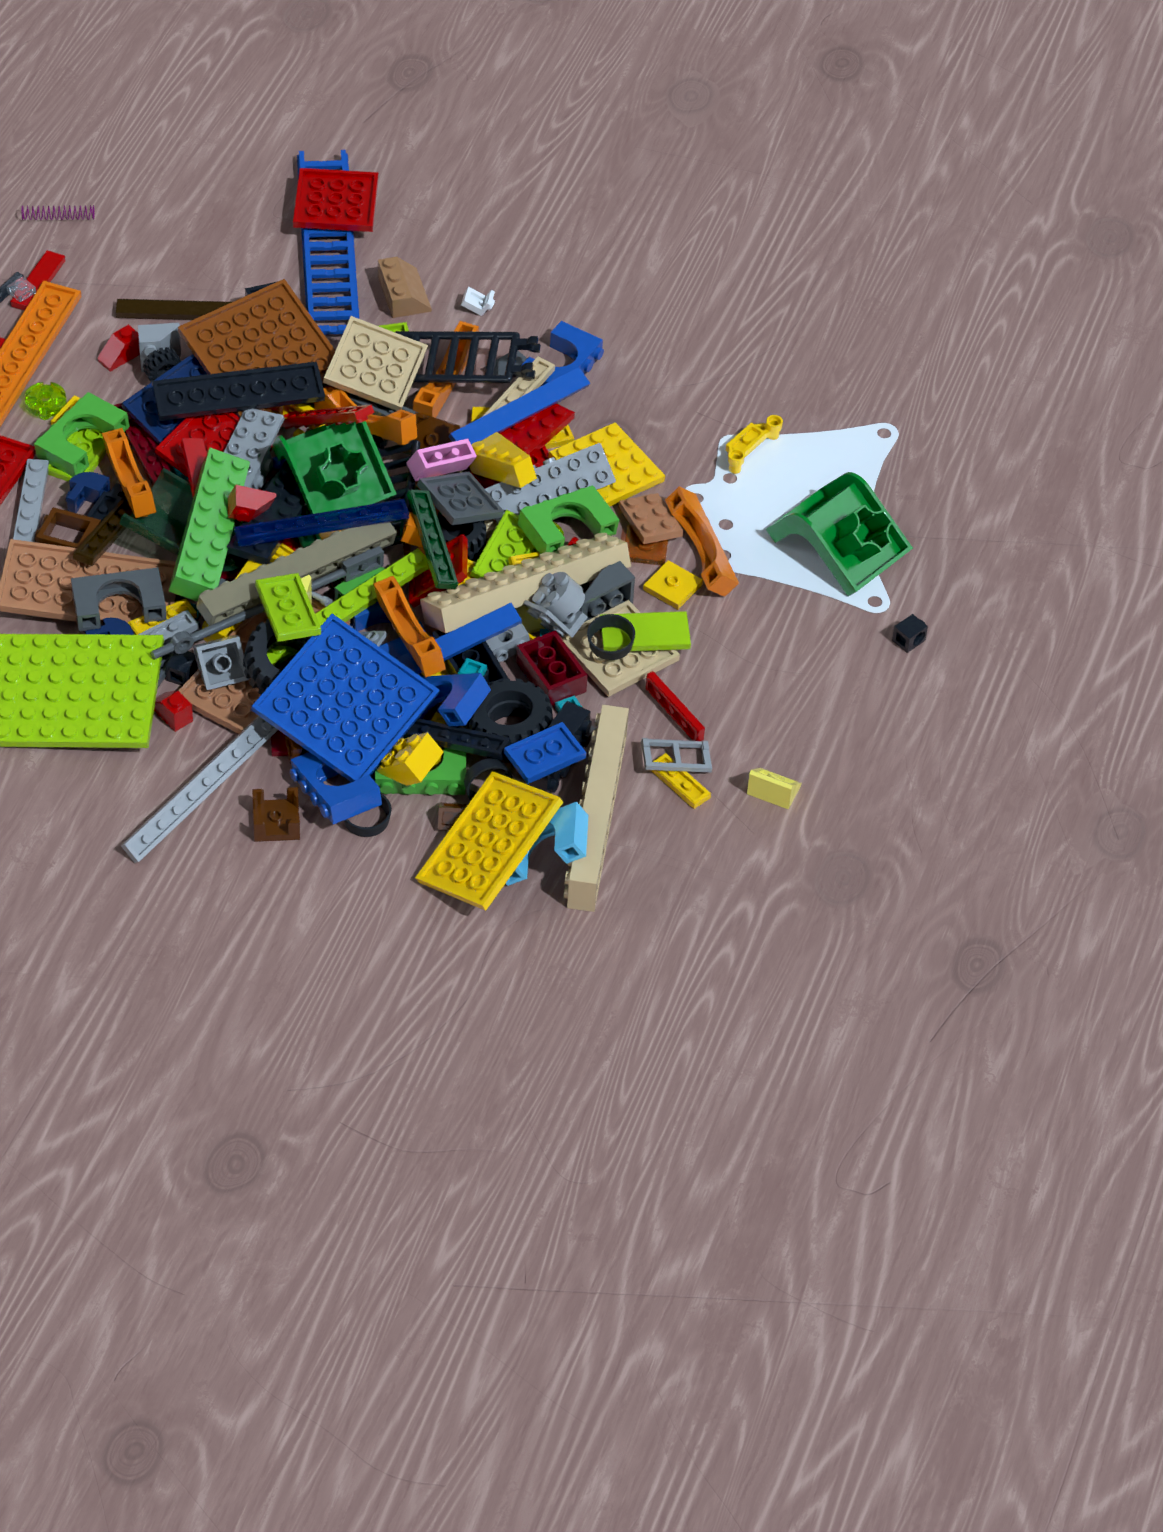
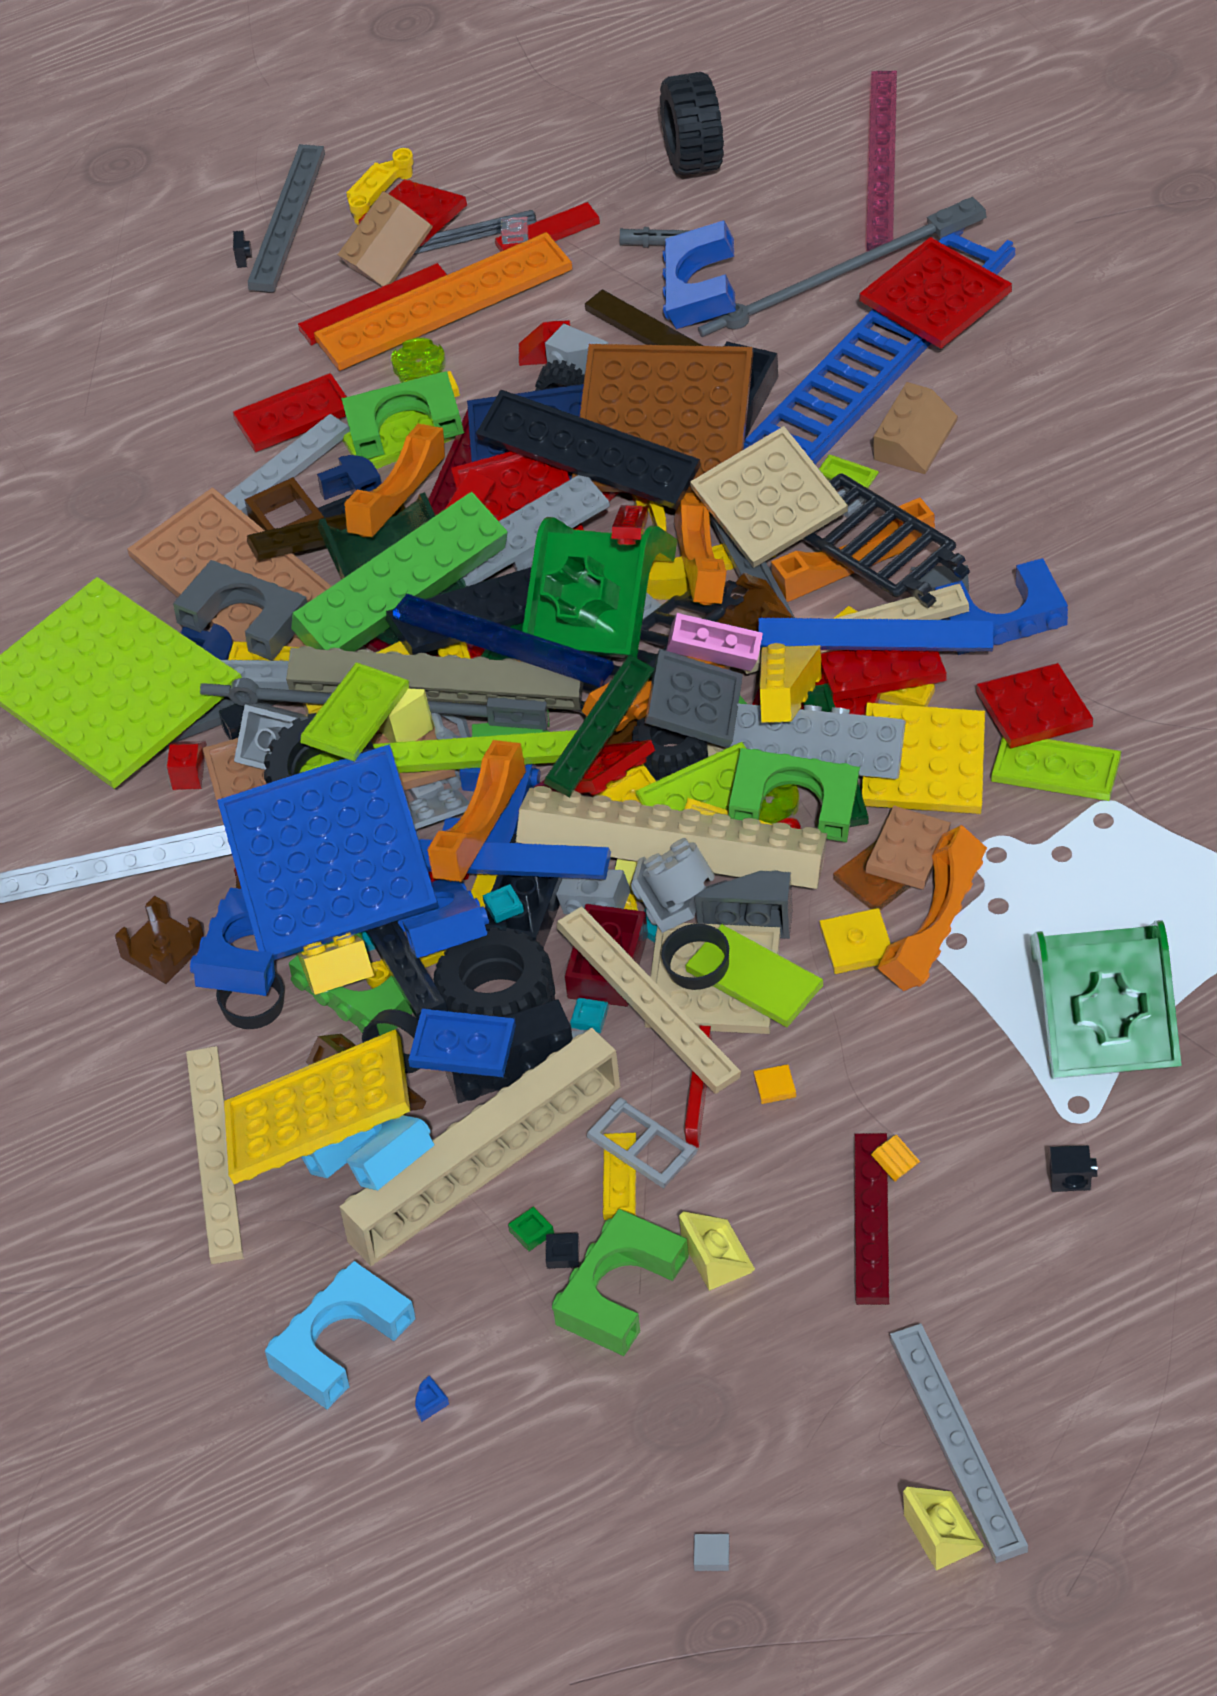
camera: 50 degrees right, 0 degrees up
magenta piece [21,205,95,220] -> none
slope [228,485,276,522] -> none
white bracket [461,287,495,316] -> none
yellow plate [725,415,783,474] -> none
none -> tan plate [186,1046,244,1264]
none -> medium azure arch [265,1261,416,1410]
none -> blue tile [415,1376,449,1422]
none -> green plate [508,1206,554,1252]
none -> black plate [546,1233,580,1269]
none -> bright green arch [552,1209,689,1356]
none -> tan plate [557,906,741,1094]
none -> dark grey pin [620,227,691,248]
none -> black tyre [660,72,724,176]
none -> blue arch [663,220,736,329]
none -> light grey tile [694,1534,730,1571]
none -> dark grey bar [698,196,987,337]
none -> light orange piece [754,1064,796,1104]
none -> dark red plate [855,1133,889,1305]
none -> clear pink plate [867,71,897,251]
none -> light orange piece [871,1134,920,1182]
none -> light grey plate [890,1323,1028,1563]
none -> light yellow slope [903,1487,984,1570]
none -> red plate [976,663,1093,748]
none -> lime tile [991,737,1121,801]

